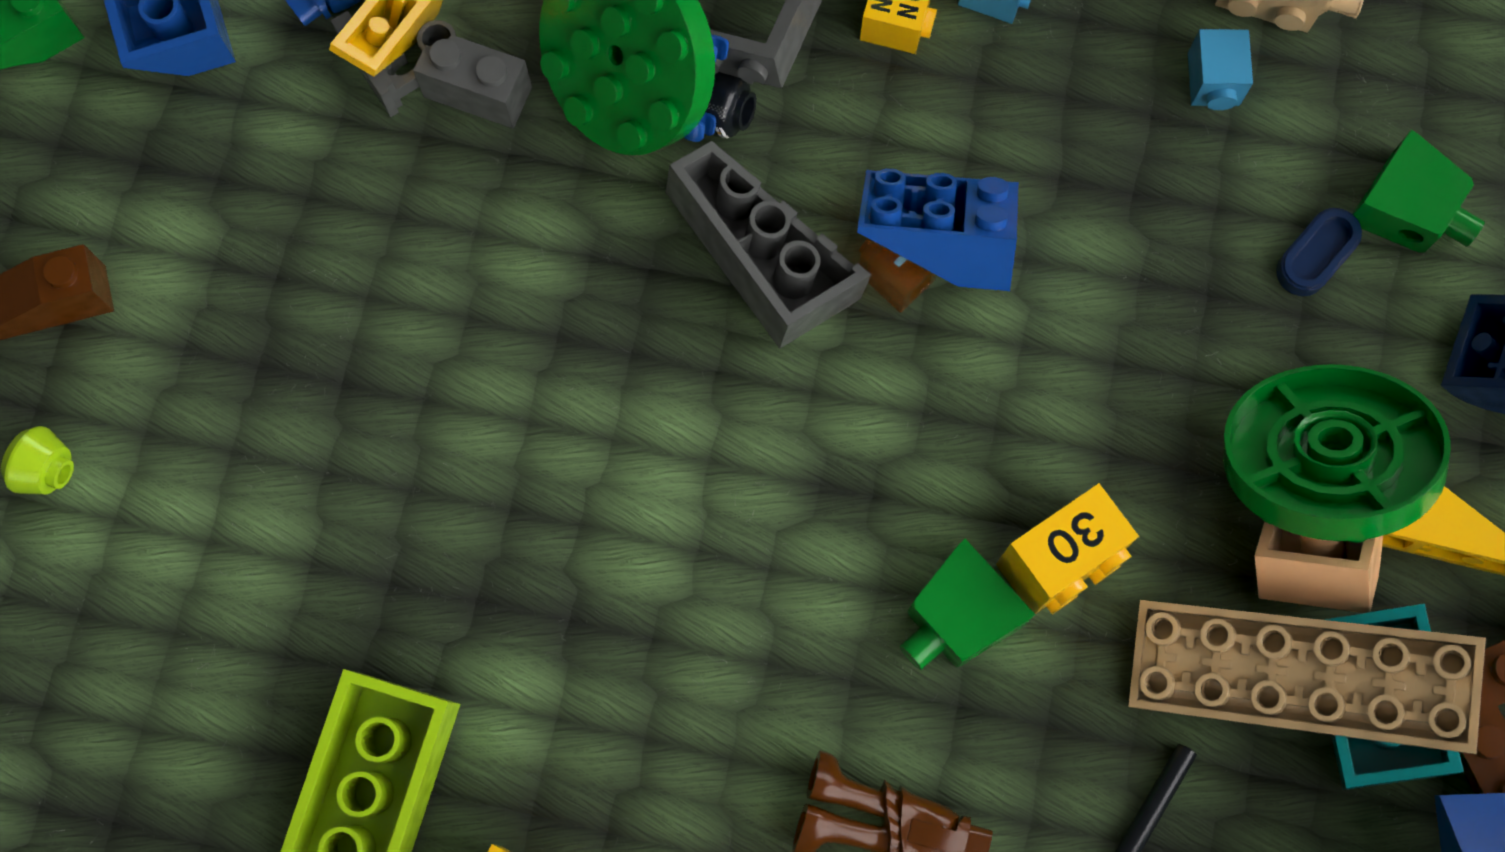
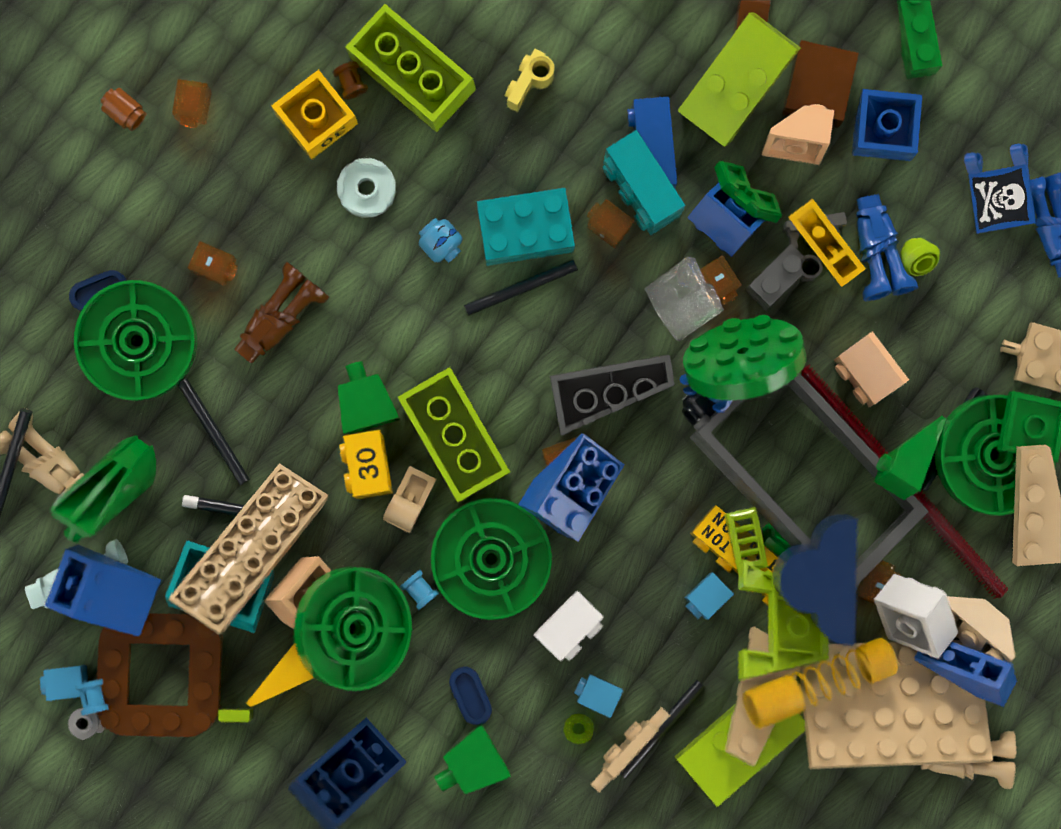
camera: 110 degrees right, 10 degrees up
none -> black bar [182,495,245,516]
none -> light aqua tile [337,158,396,218]
none -> tan plate [383,466,437,533]
none -> lime brick [398,367,510,502]
none -> dark azure bush [400,570,439,610]
none -> dark azure head [418,218,463,263]
none -> green piece [431,498,552,620]
none -> black bar [464,260,578,316]
none -> teal brick [477,188,575,266]
none -> light yellow plate [505,49,554,112]
none -> white brick [534,591,604,661]
none -> clear neon green plate [563,713,594,744]
none -> clear orange brick [586,199,634,249]
none -> teal brick [602,130,685,235]
none -> blue slope [627,97,677,188]
none -> clear slope [645,256,724,341]
none -> lime brick [678,12,801,147]
none -> blue slope [687,183,766,257]
none -> clear orange brick [695,255,742,305]
none -> green tile [714,161,782,223]
none -> light nougat slope [761,104,834,165]
none -> reddish brown brick [782,40,859,130]

